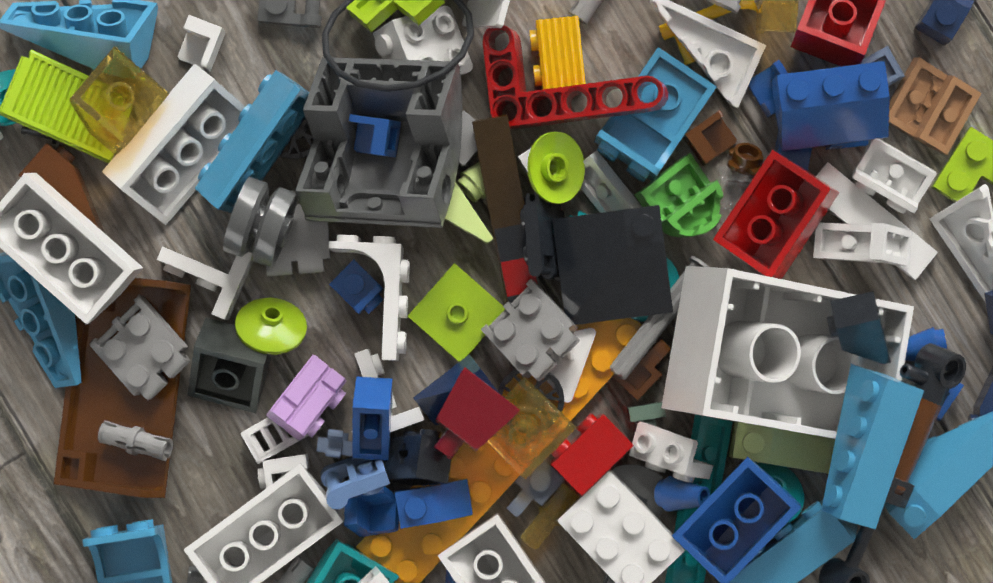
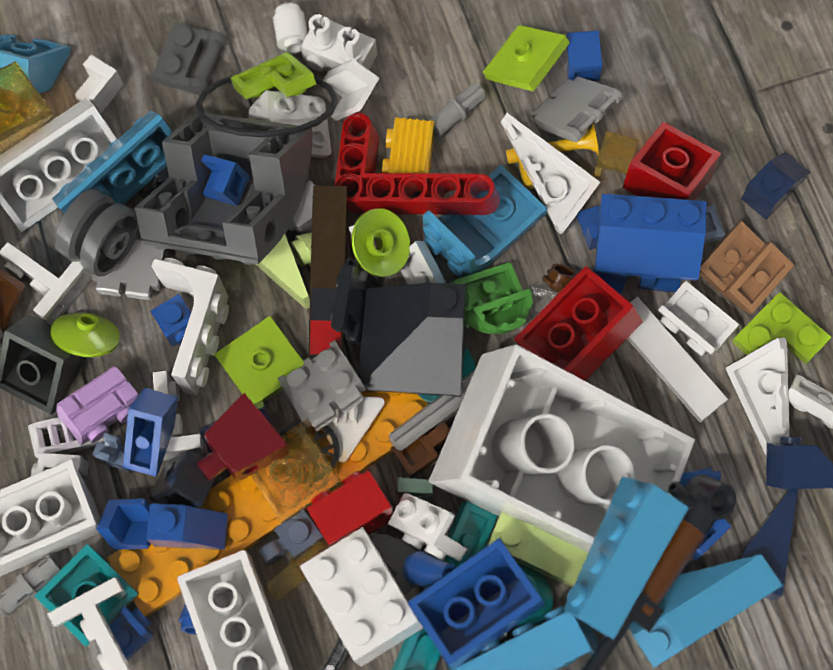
camera: 20 degrees right, 15 degrees down
medium blue plate [320,457,390,510] -> none
reddish brown panel [683,110,737,166] -> none
white bracket [813,222,912,266] -> none
black slope [827,291,891,364] -> none

